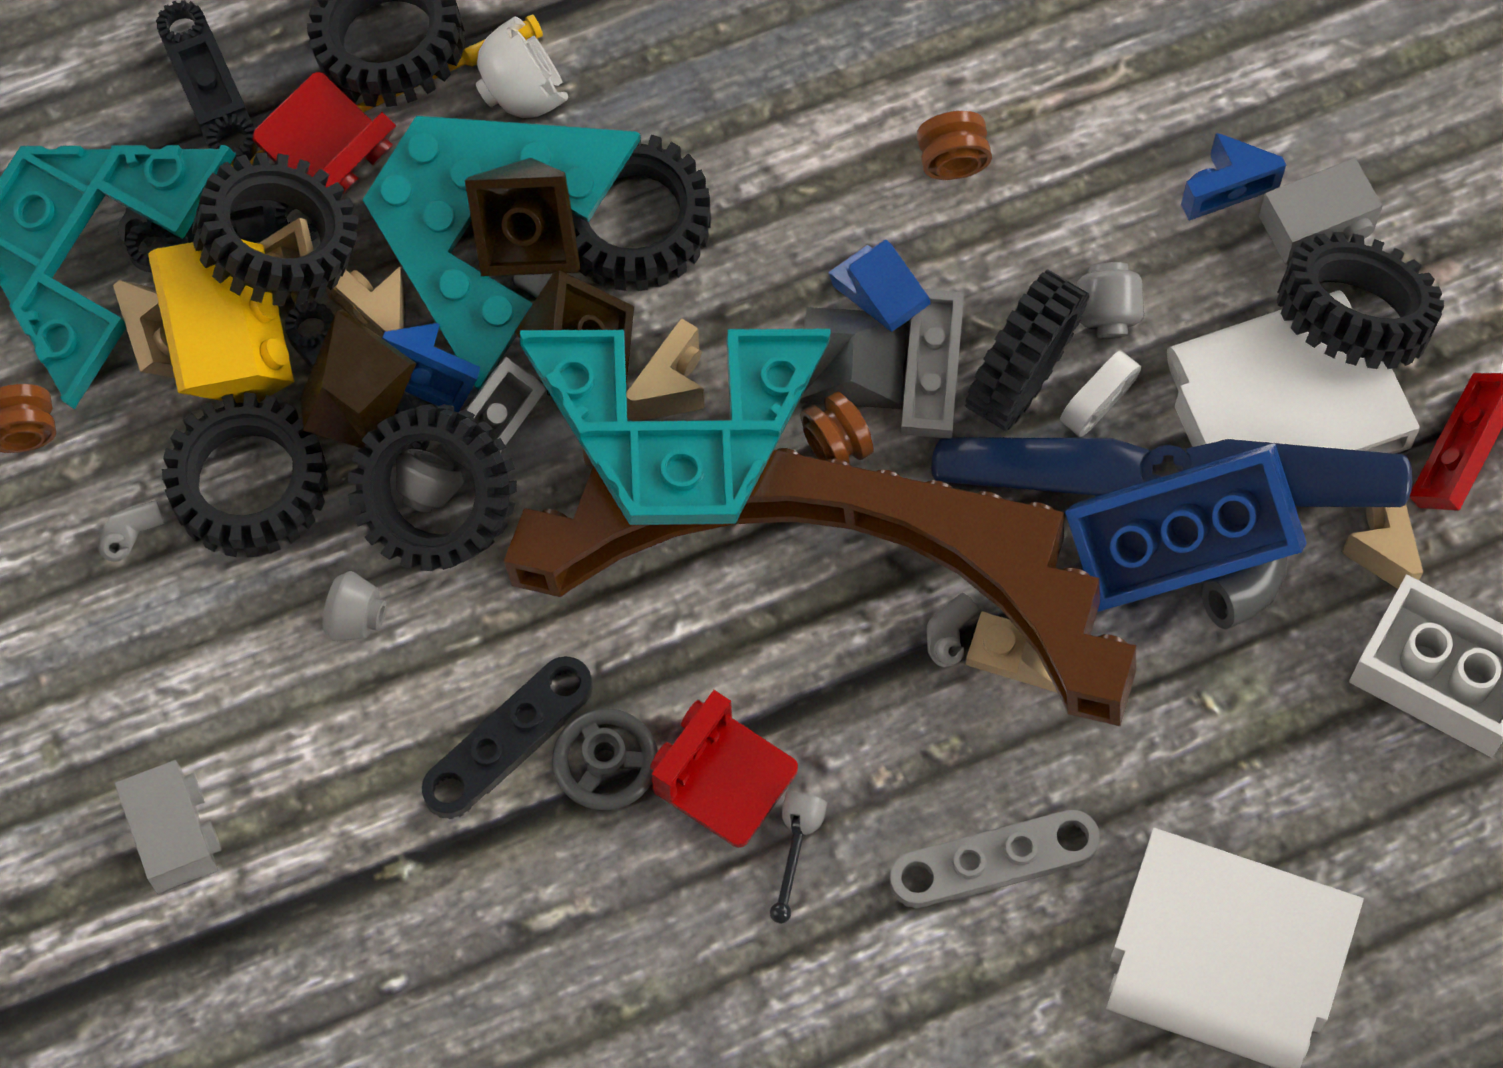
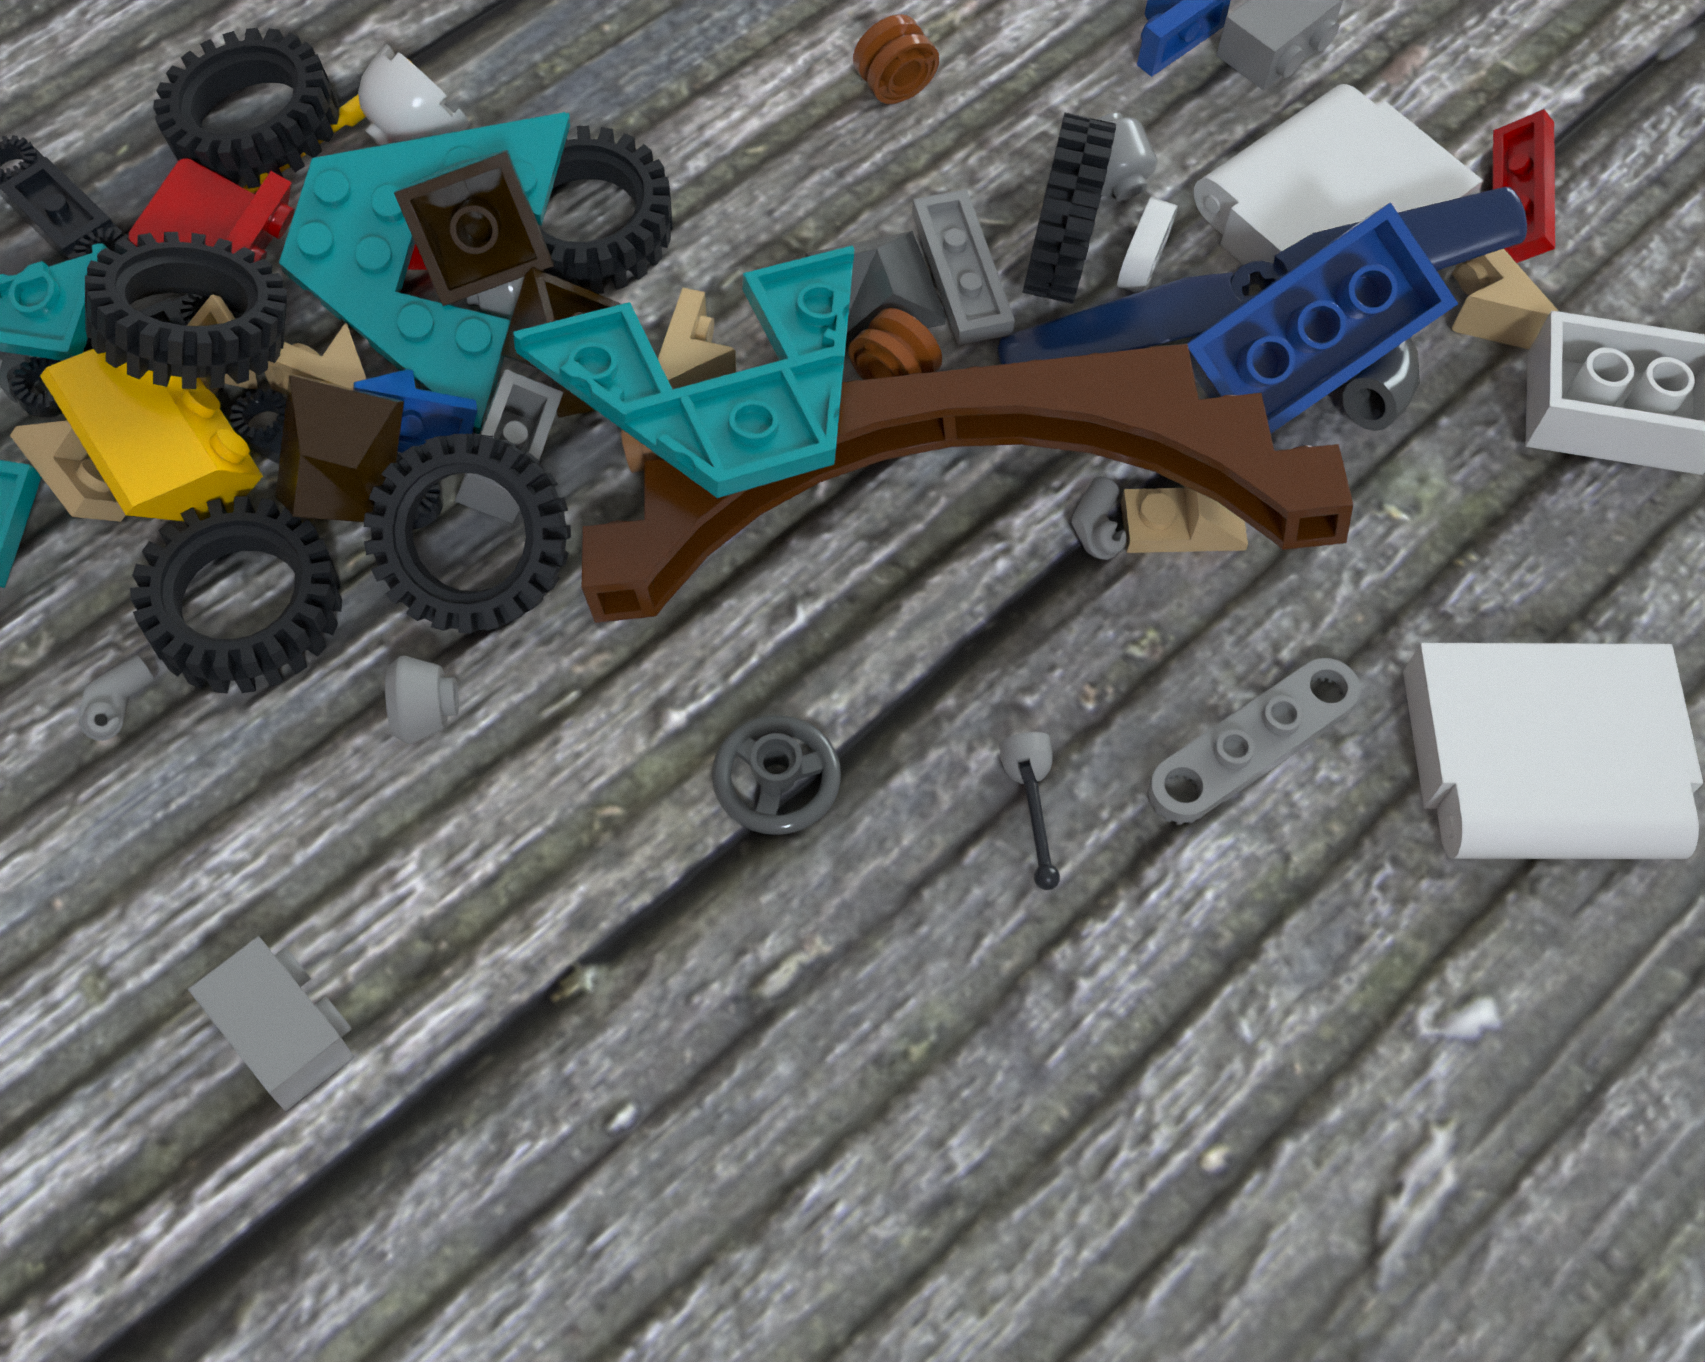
camera: 25 degrees left, 5 degrees down
light grey cone [396,449,464,513] -> none
black plate [422,656,593,819] -> none
red bracket [650,689,798,848] -> none
blue slope [828,240,931,332] -> none
black tyre [1277,232,1444,369] -> none

